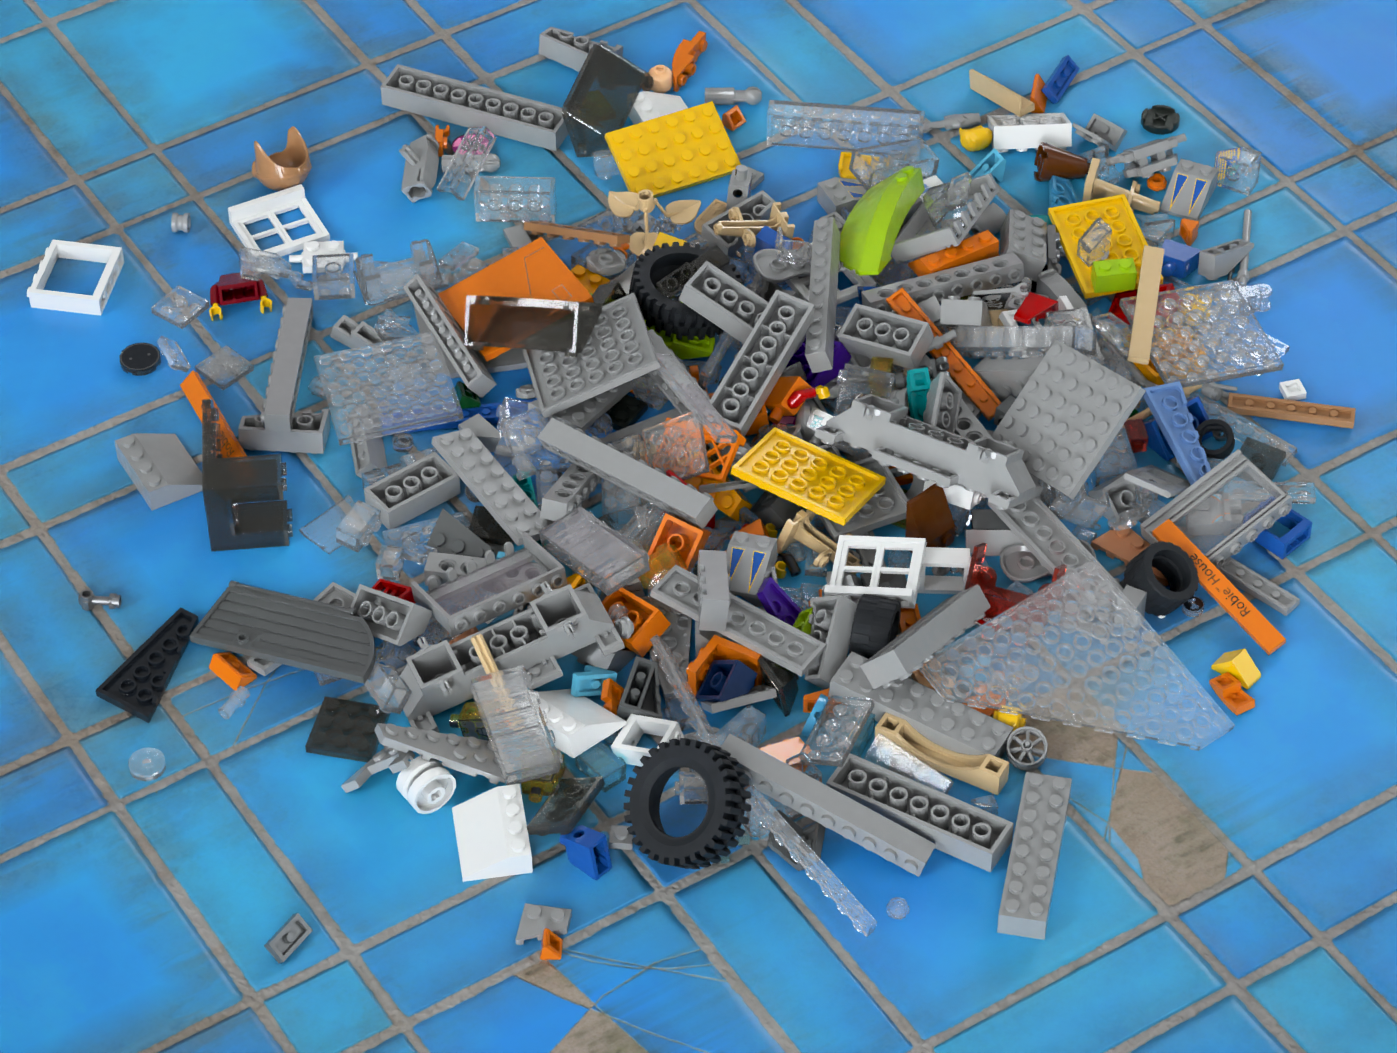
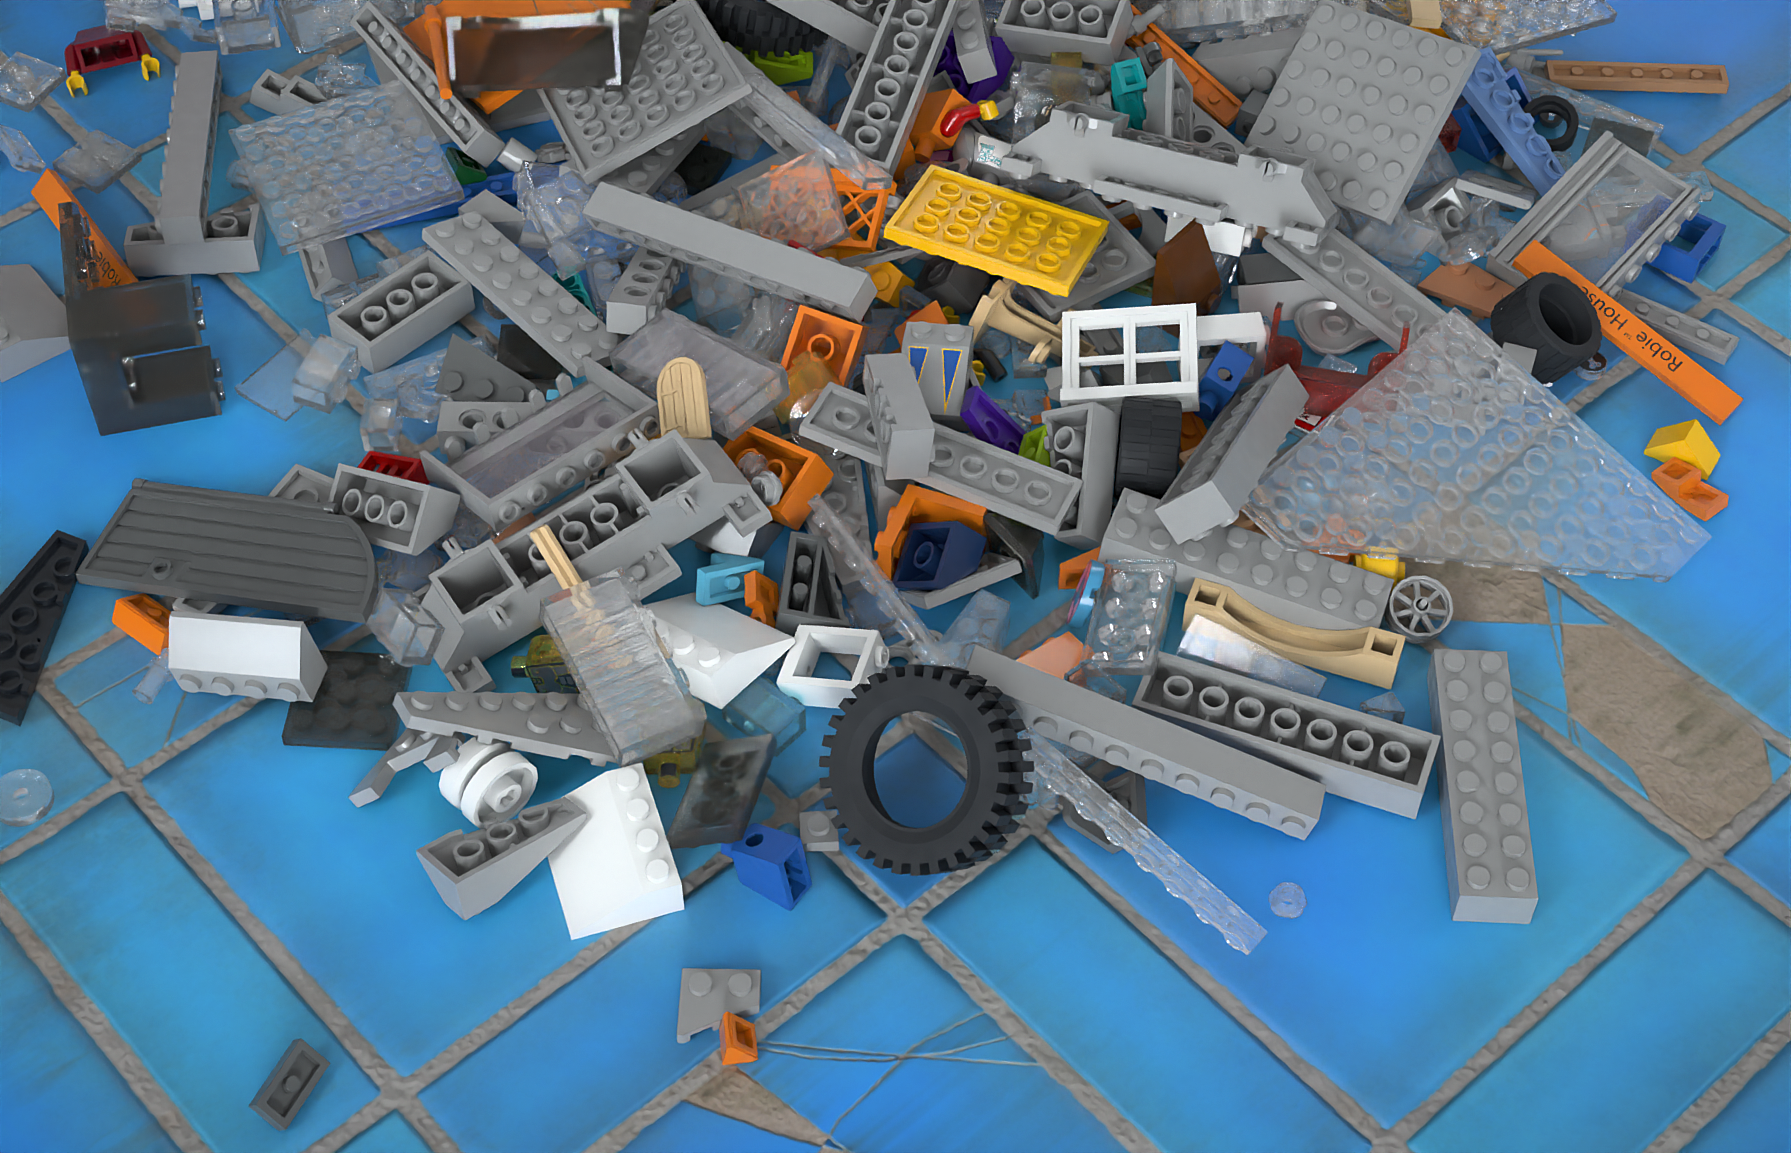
camera: 10 degrees left, 5 degrees up
clear tile [392,433,414,453] -> none
clear brick [675,771,708,804] -> none
white plate [1279,379,1307,401] -> none
none -> slope [168,611,328,702]
none -> light grey wedge [416,797,587,920]
none -> orange bar [423,4,452,99]
none -> light grey piece [497,137,538,178]
none -> tan window [657,357,712,439]
none -> blue torso [1193,340,1254,421]

